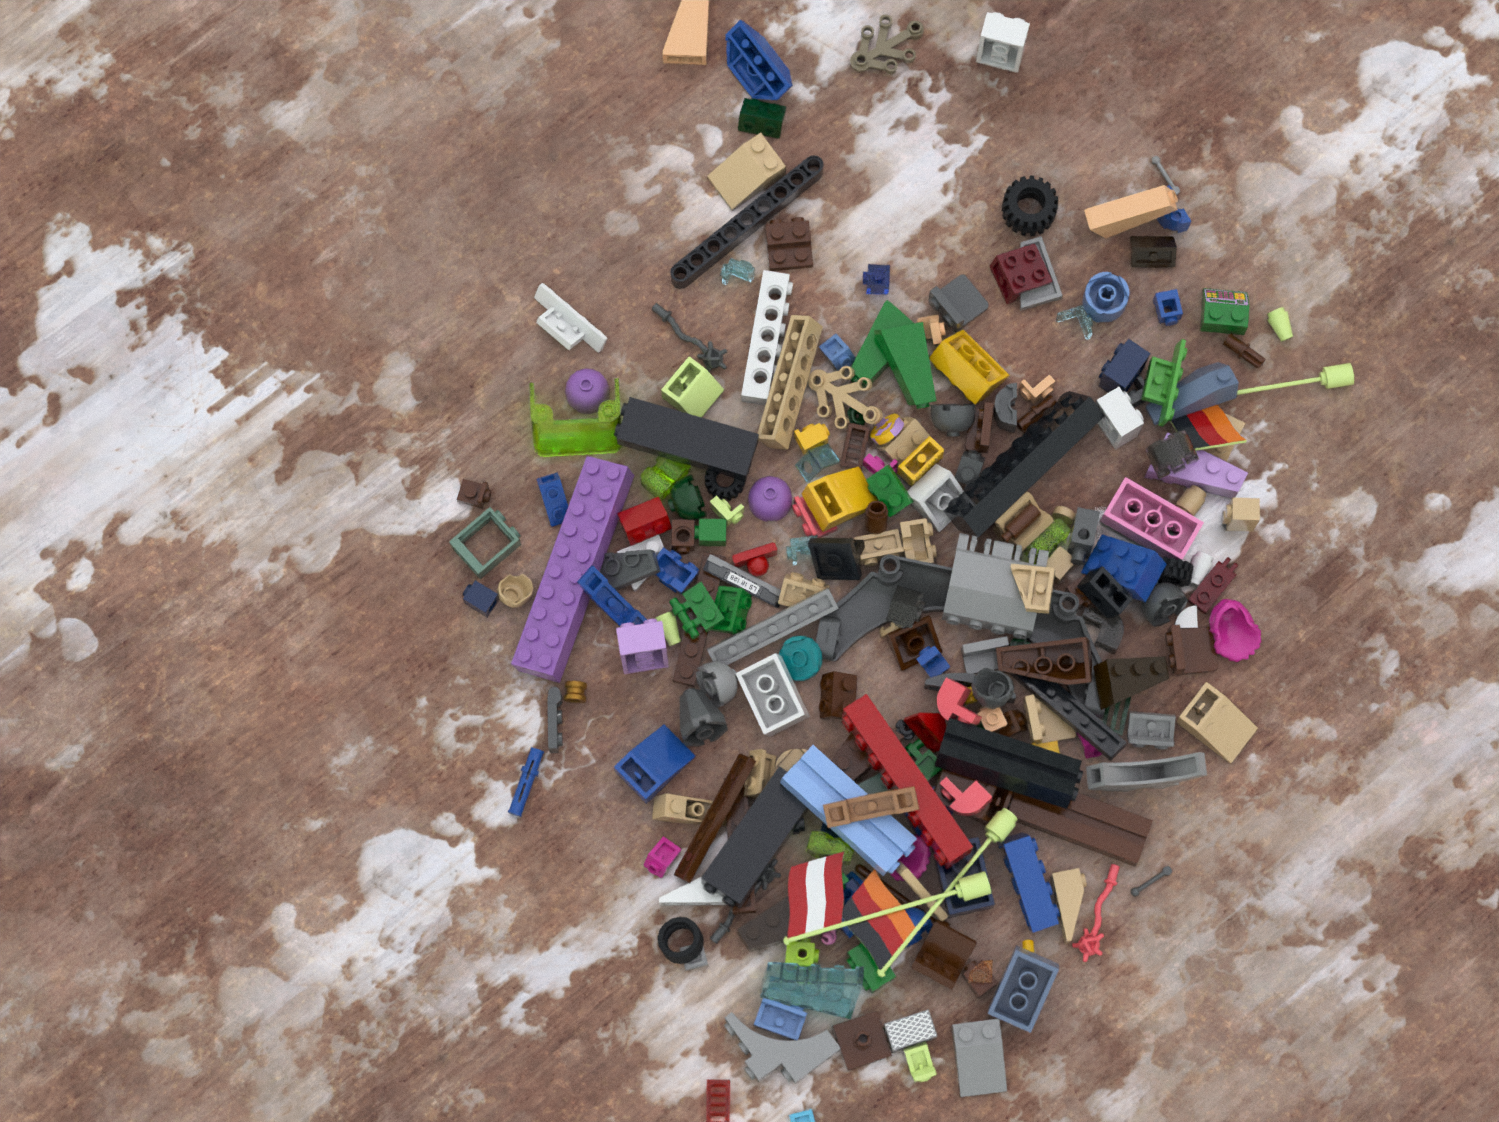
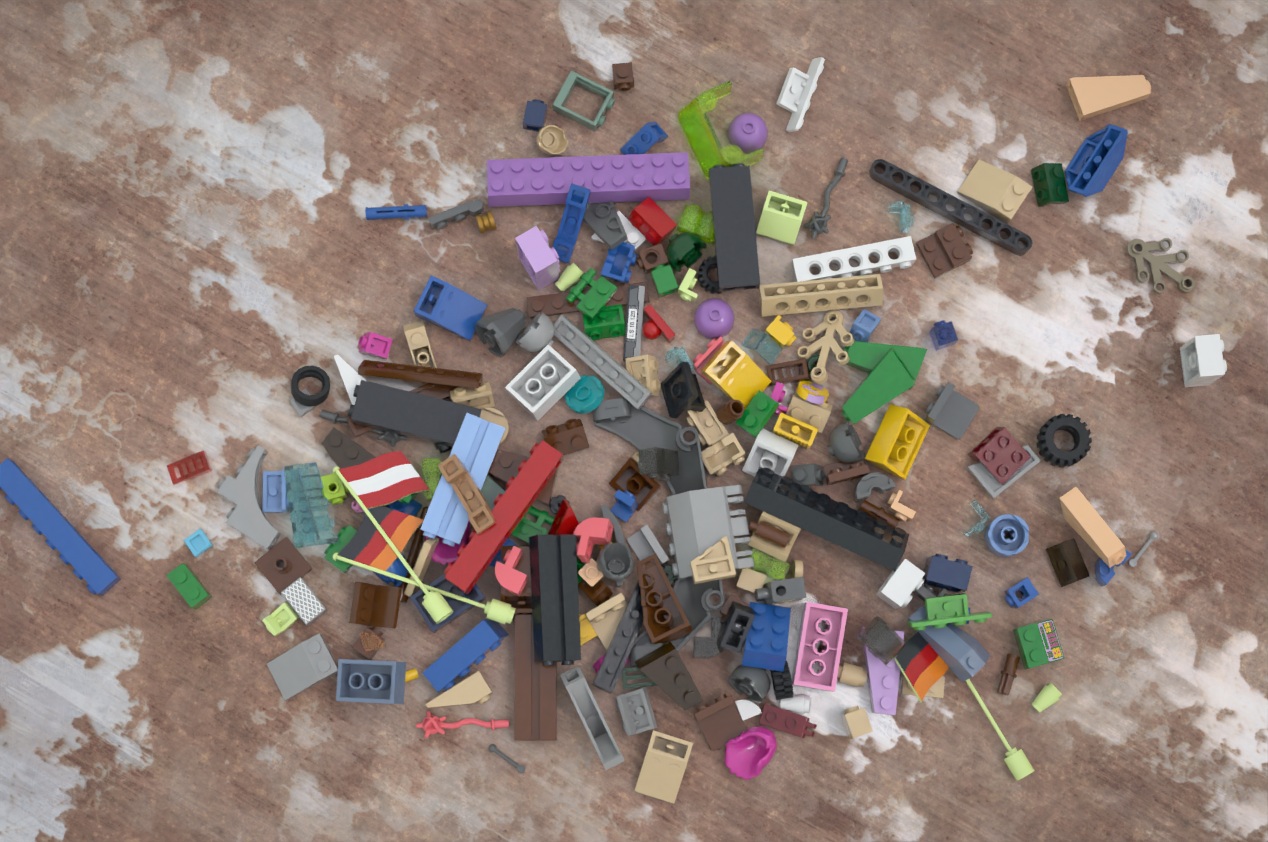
camera: 65 degrees right, 5 degrees up
light nougat bracket [917,314,946,345] -> none

